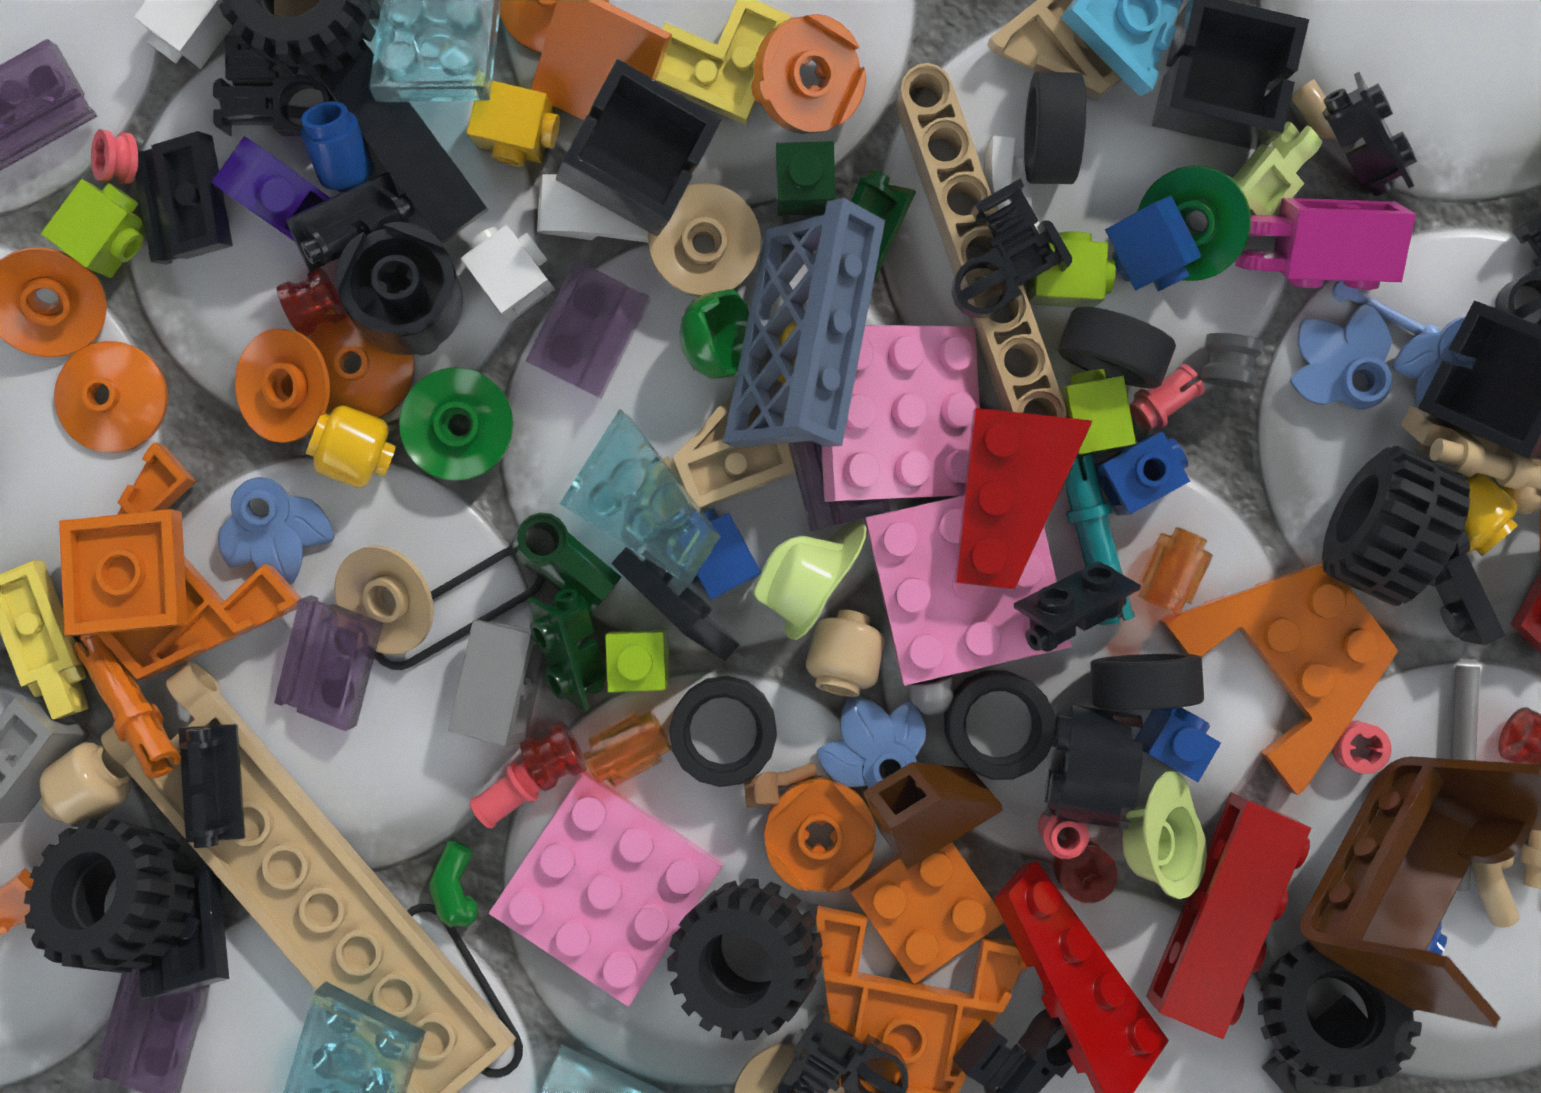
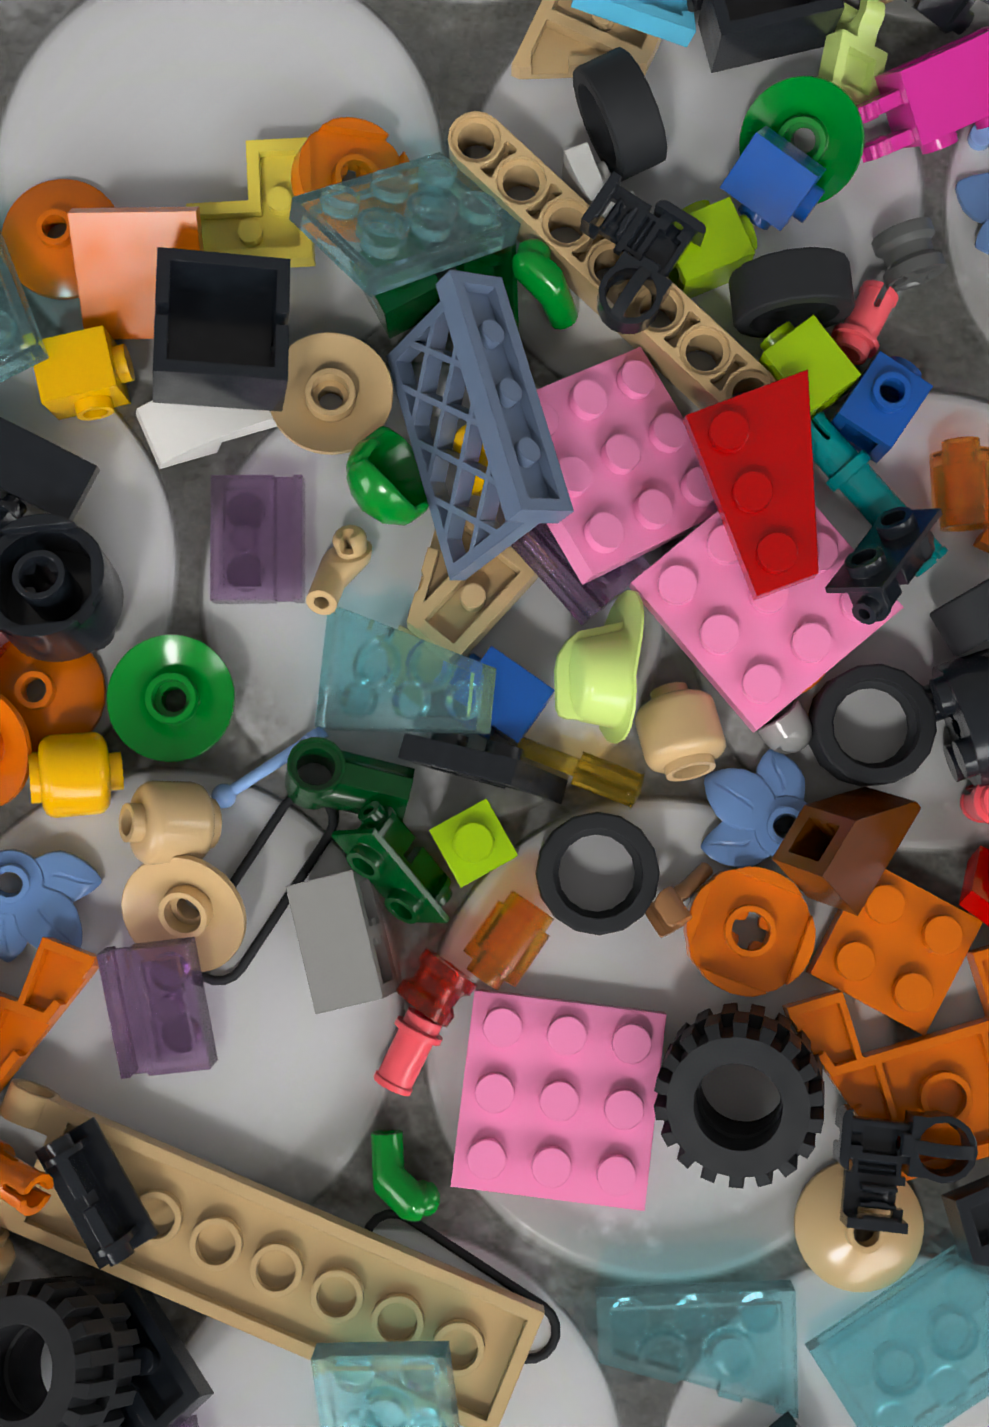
camera: 25 degrees left, 5 degrees down
white brick [461,224,555,322] -> none
none -> tan head [119,780,222,865]
none -> light blue hinge [211,726,329,808]
none -> clear light blue plate [289,152,521,297]
none -> tan arm [306,525,372,615]
none -> green arm [512,238,578,330]
none -> clear yellow axle [517,737,645,809]

